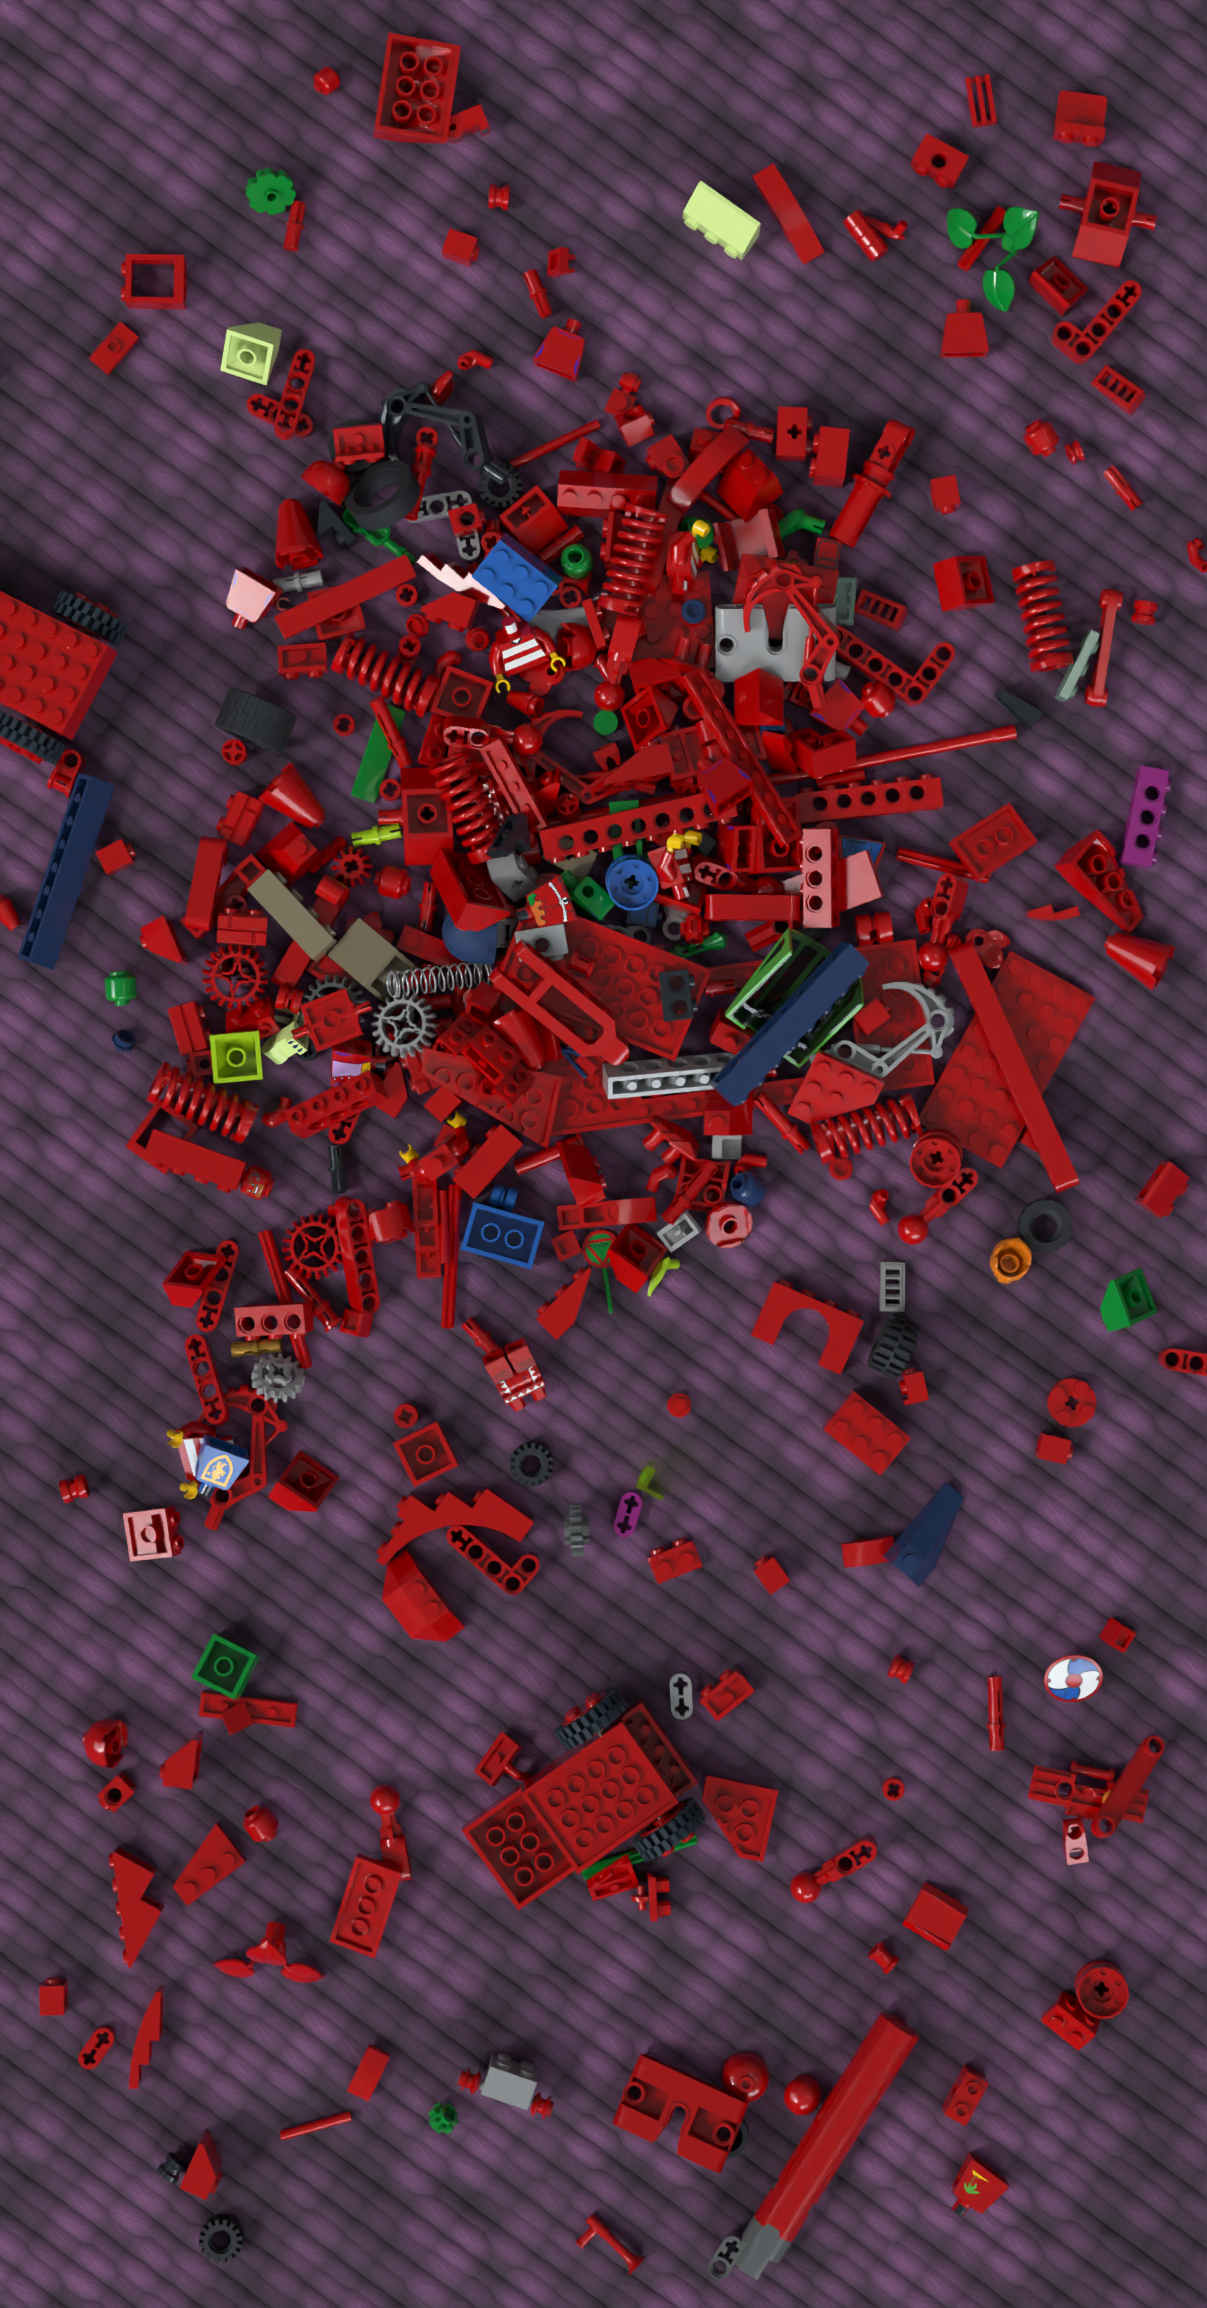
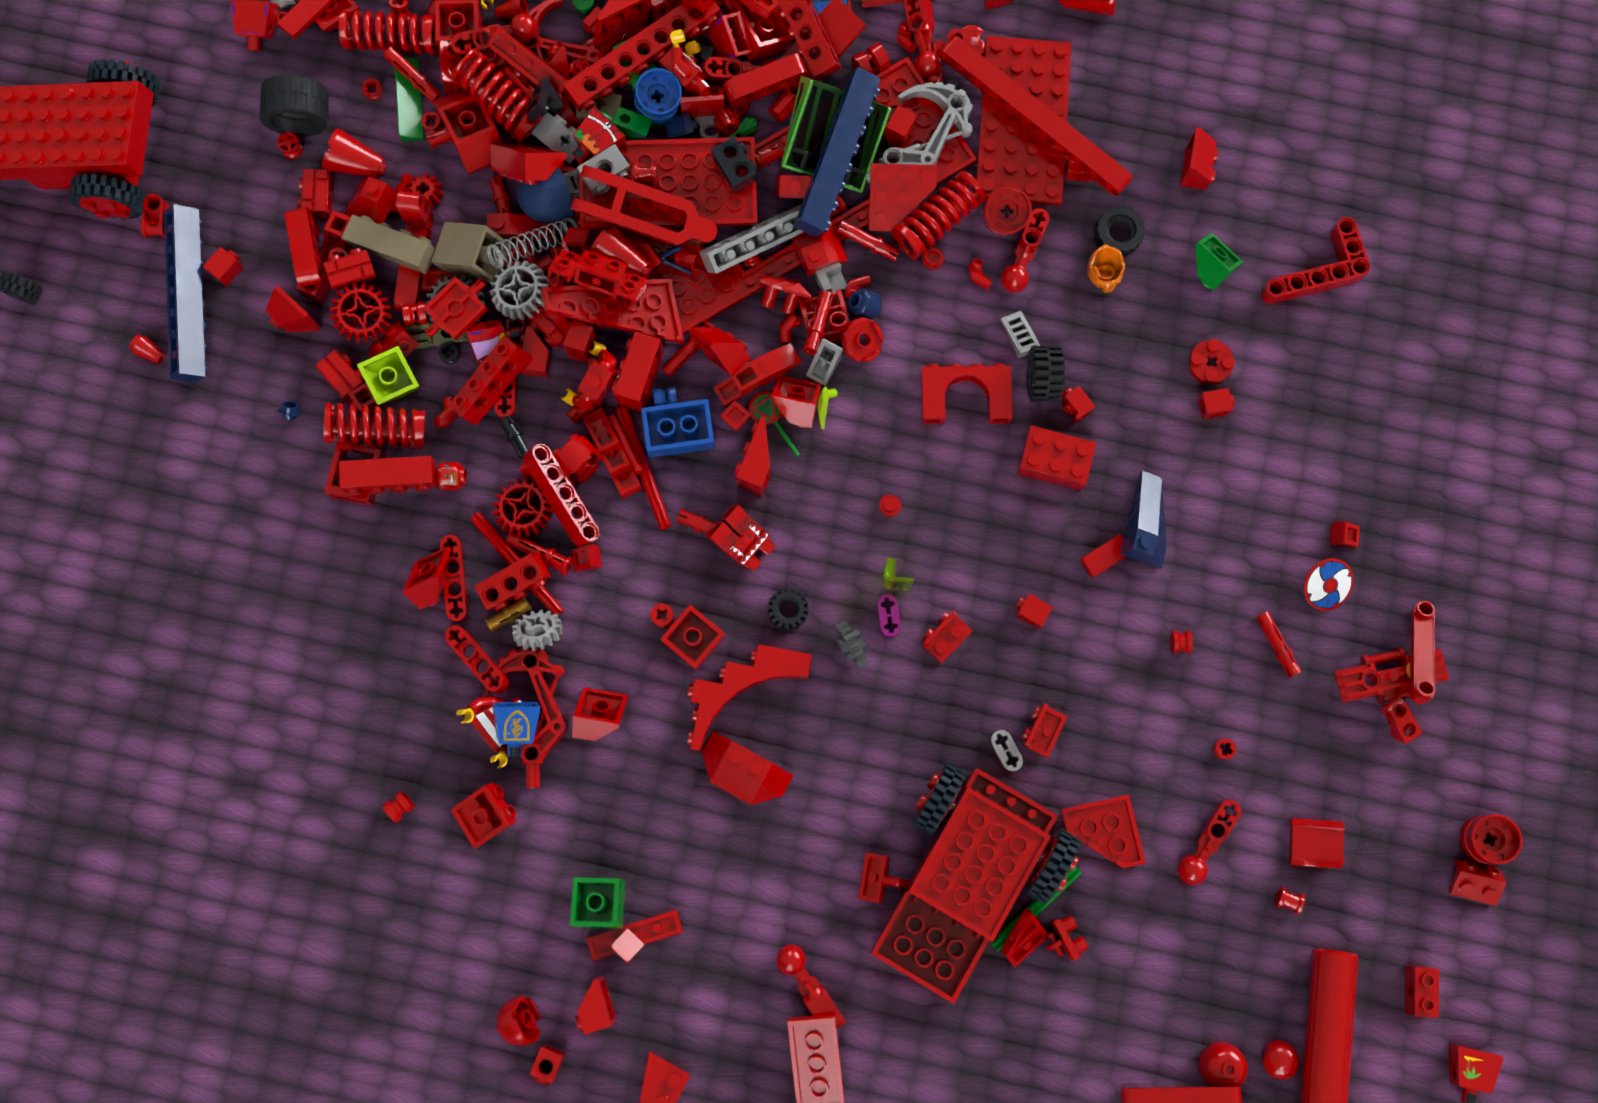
camera: 25 degrees left, 10 degrees down
green head [104,970,137,1006] -> none
red head [243,1805,279,1842] -> none
yellowish green leg [262,1021,309,1065] -> none
red bracket [277,642,329,680] -> none
lime pin [351,824,403,848] -> none
red head [374,865,412,899] -> none
red beam [446,1525,540,1595] -> none

